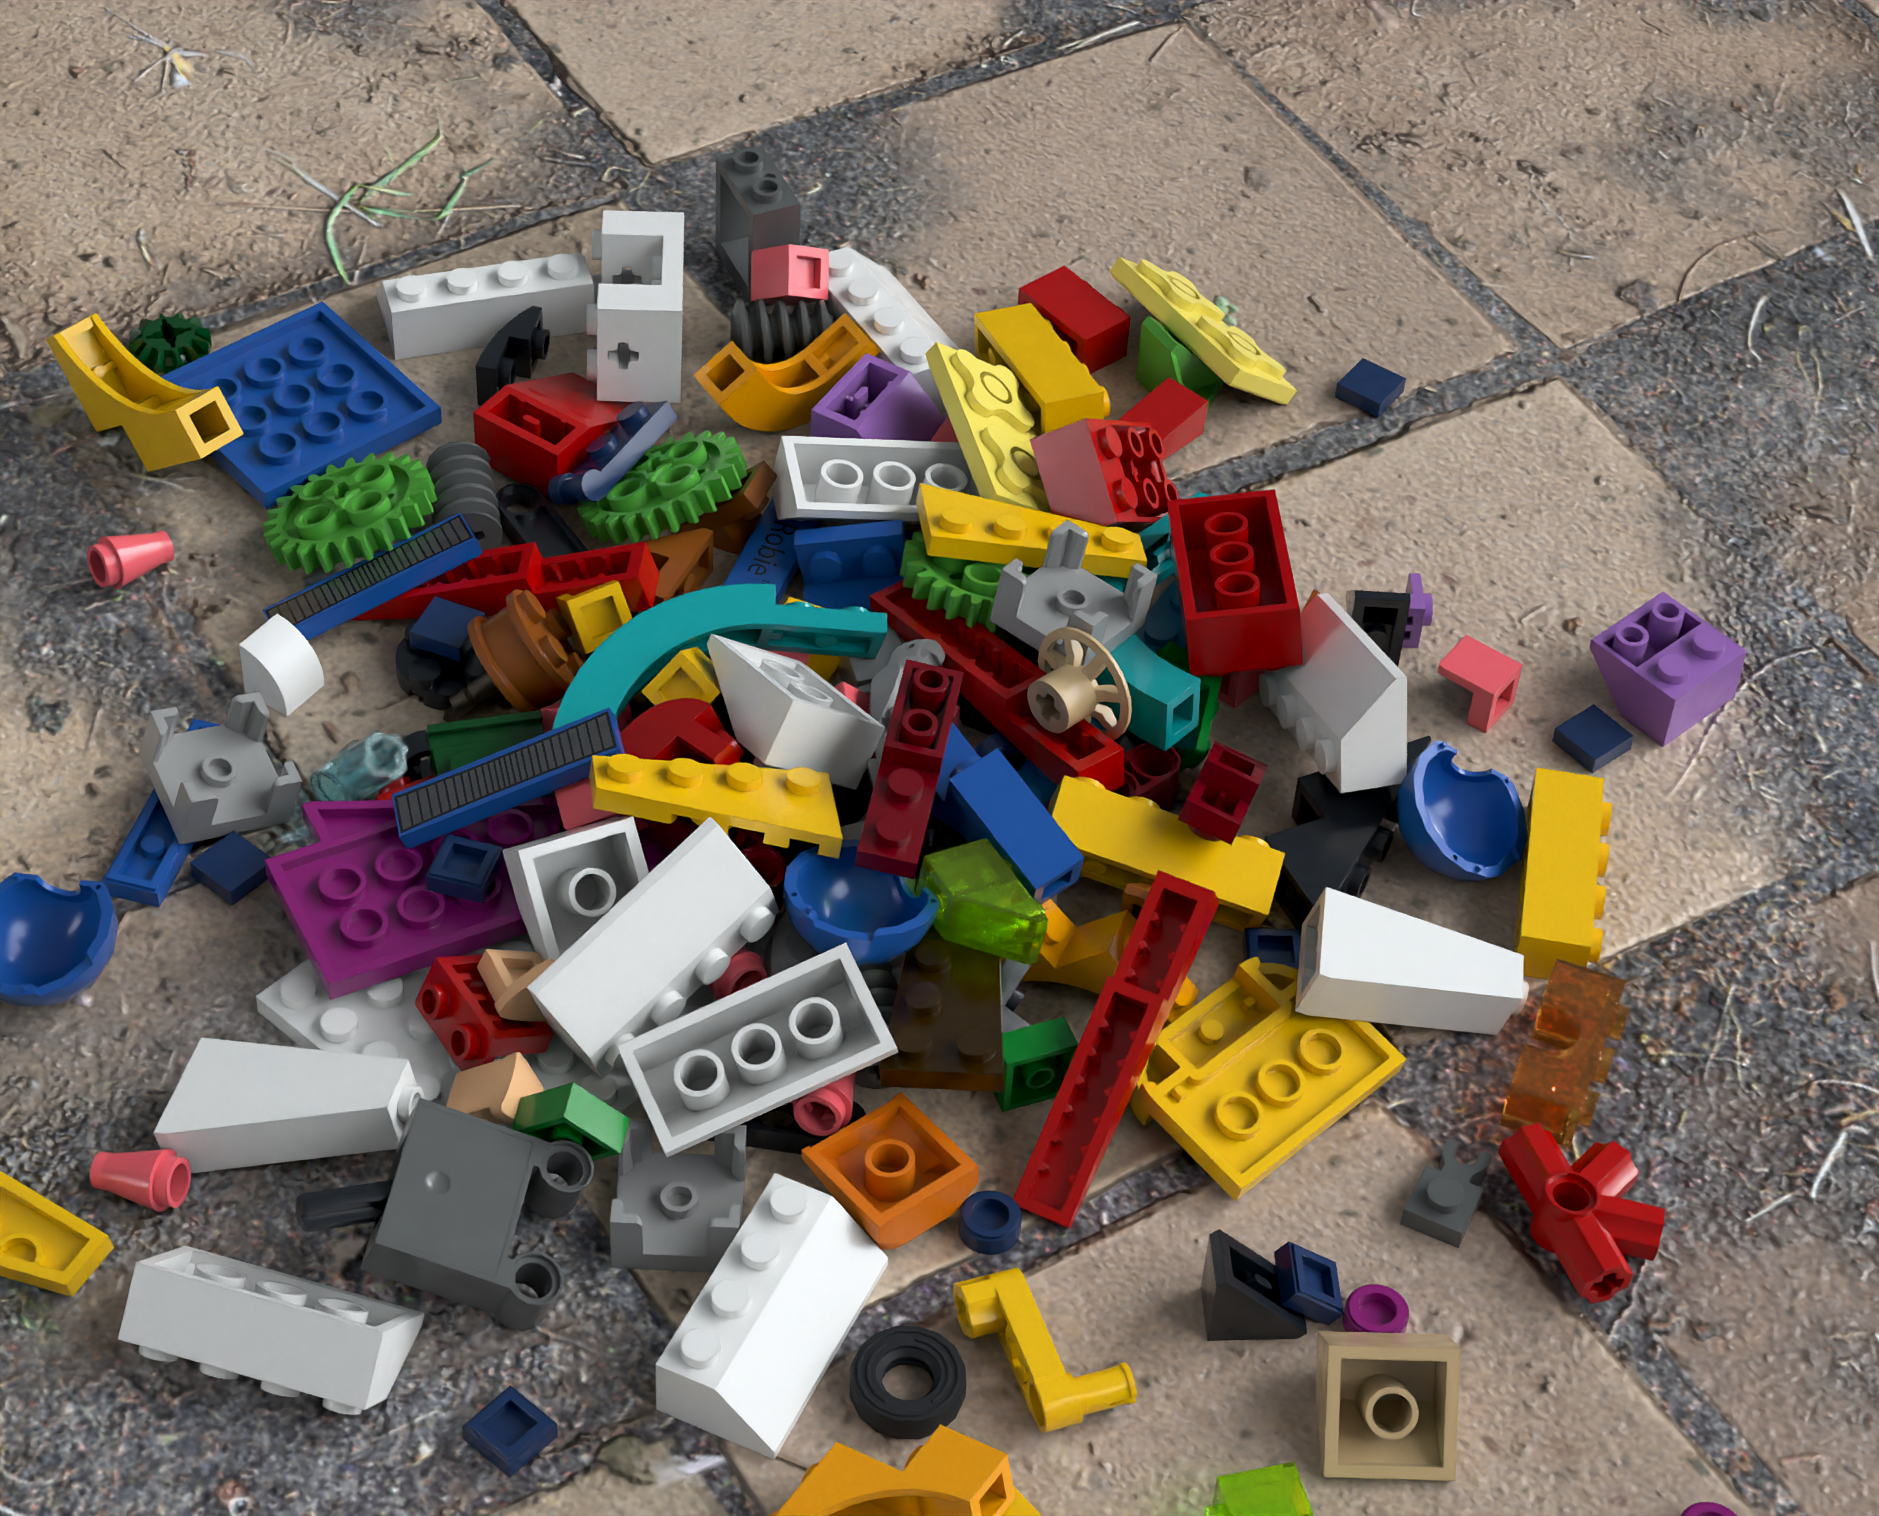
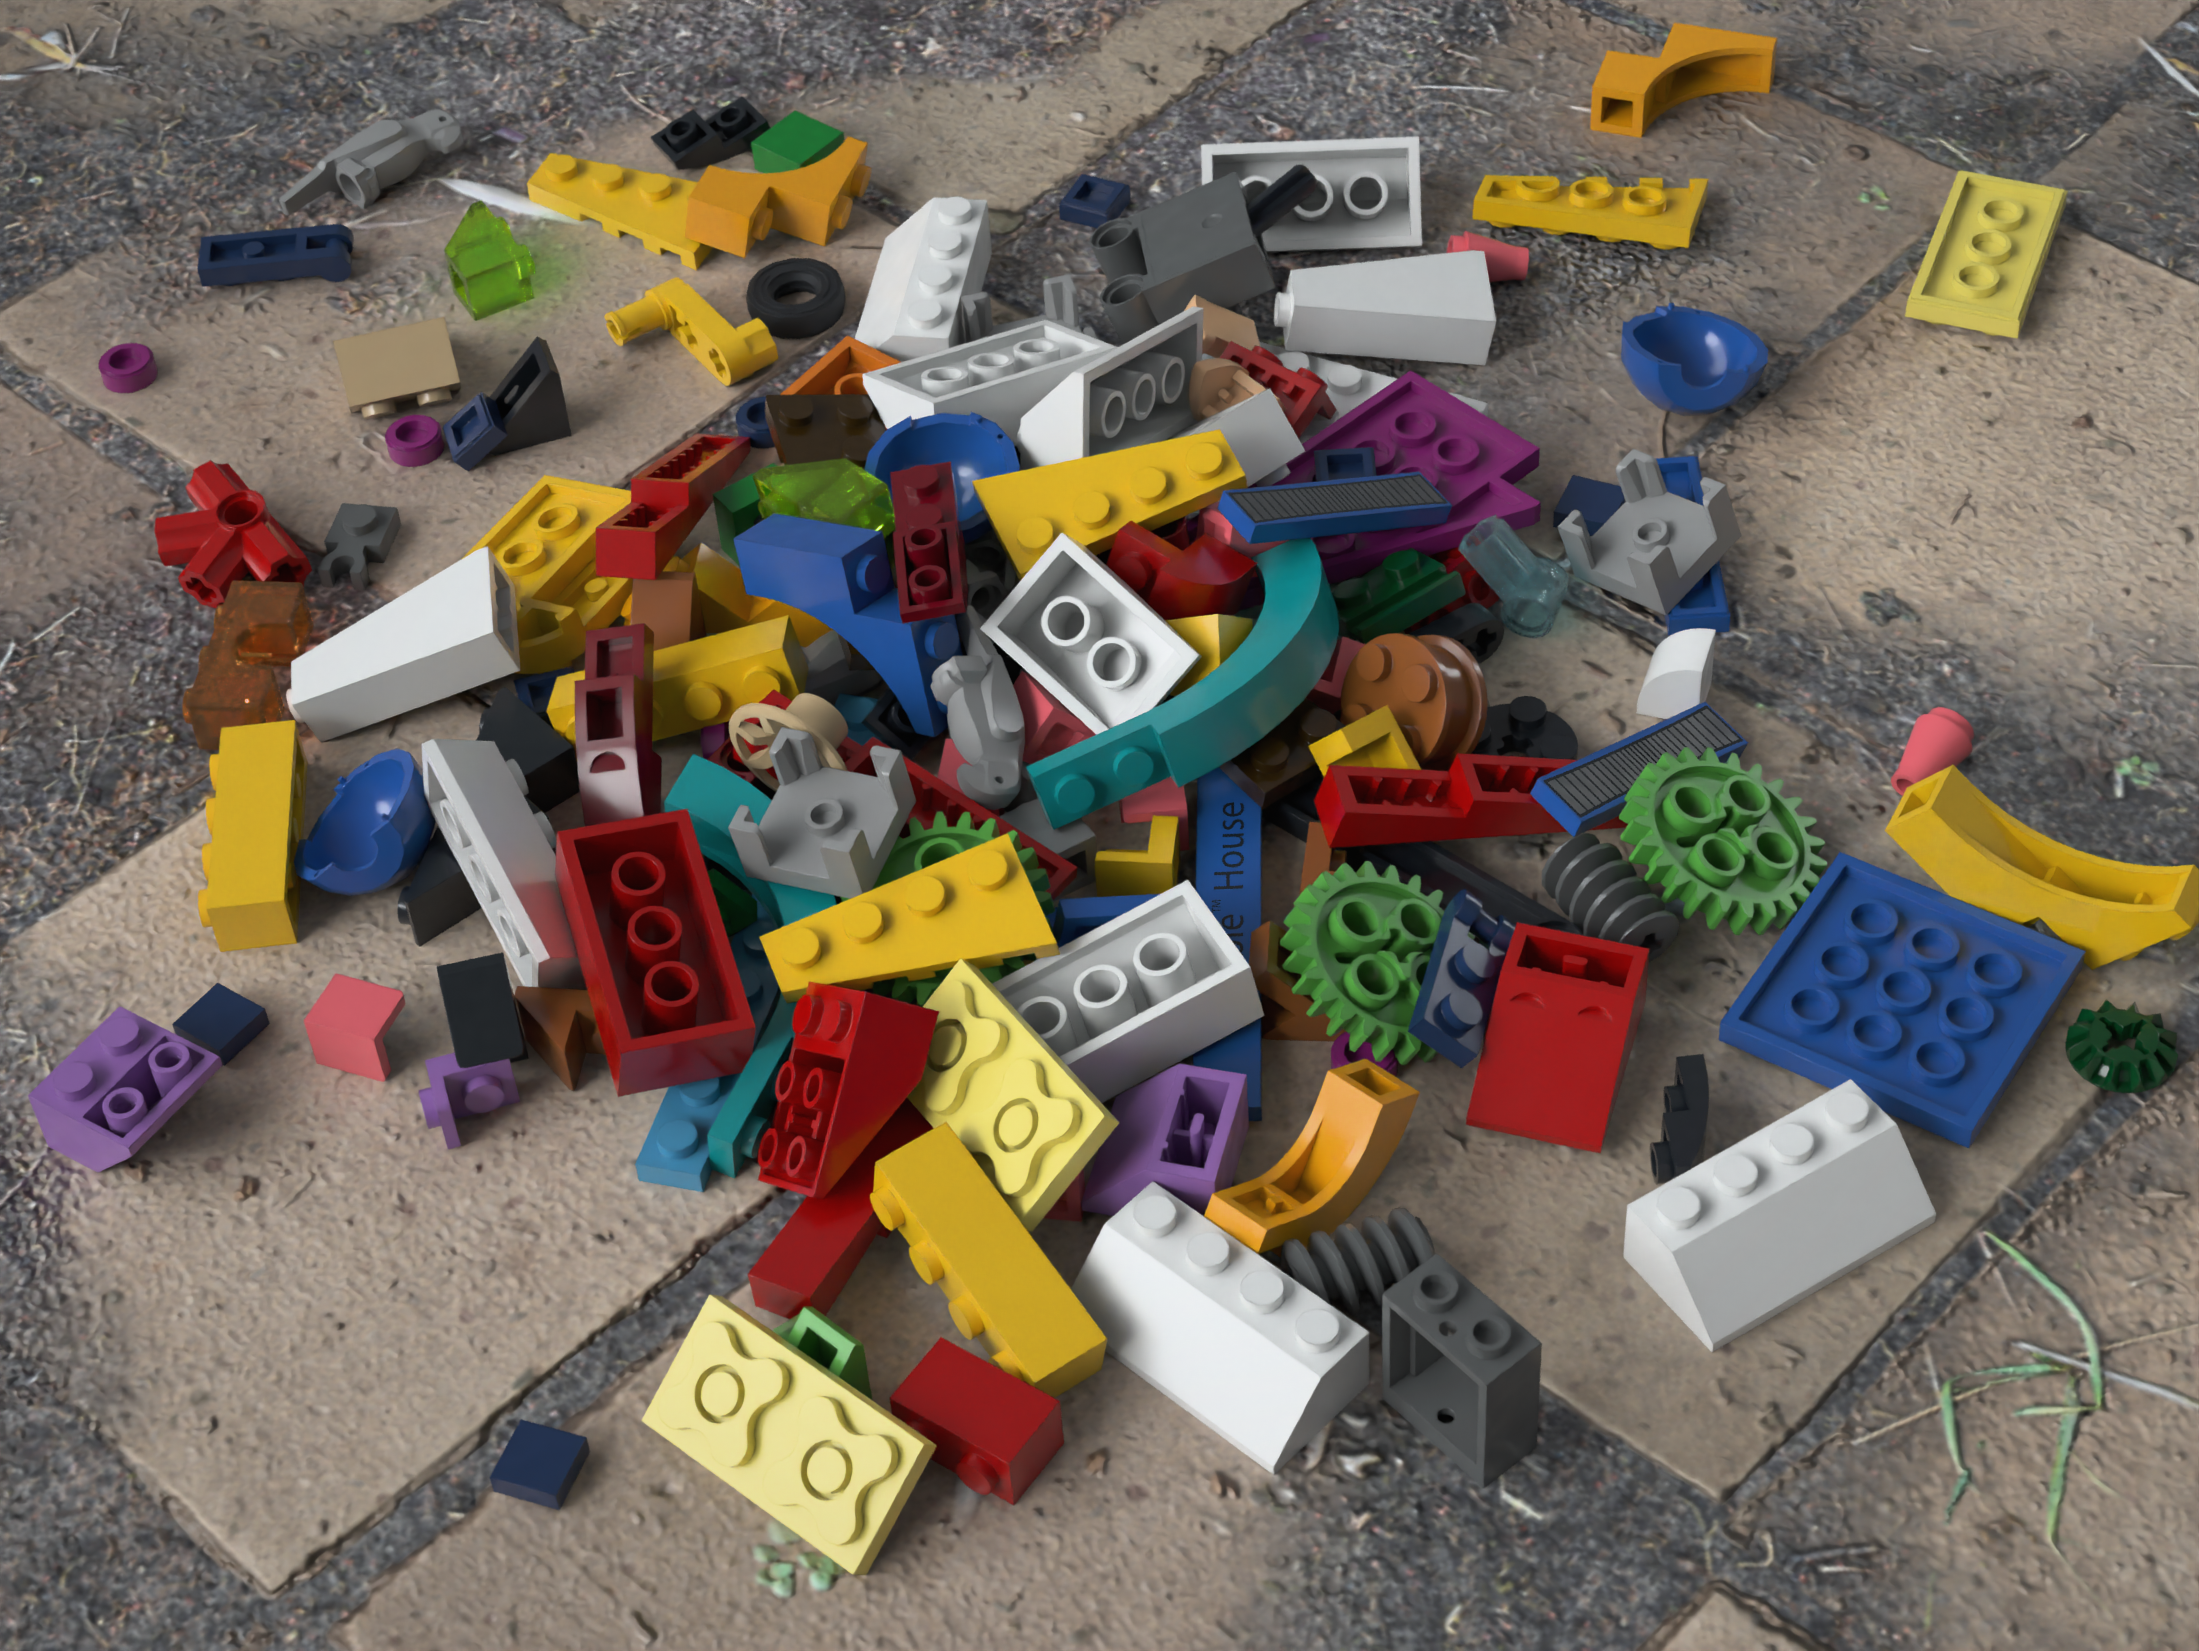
camera: 170 degrees right, 0 degrees up
dark blue tile [409,596,485,662] -> none
green piece [512,1082,630,1161] -> none
white plate [587,210,684,403] -> none
coral panel [751,244,829,306] -> none

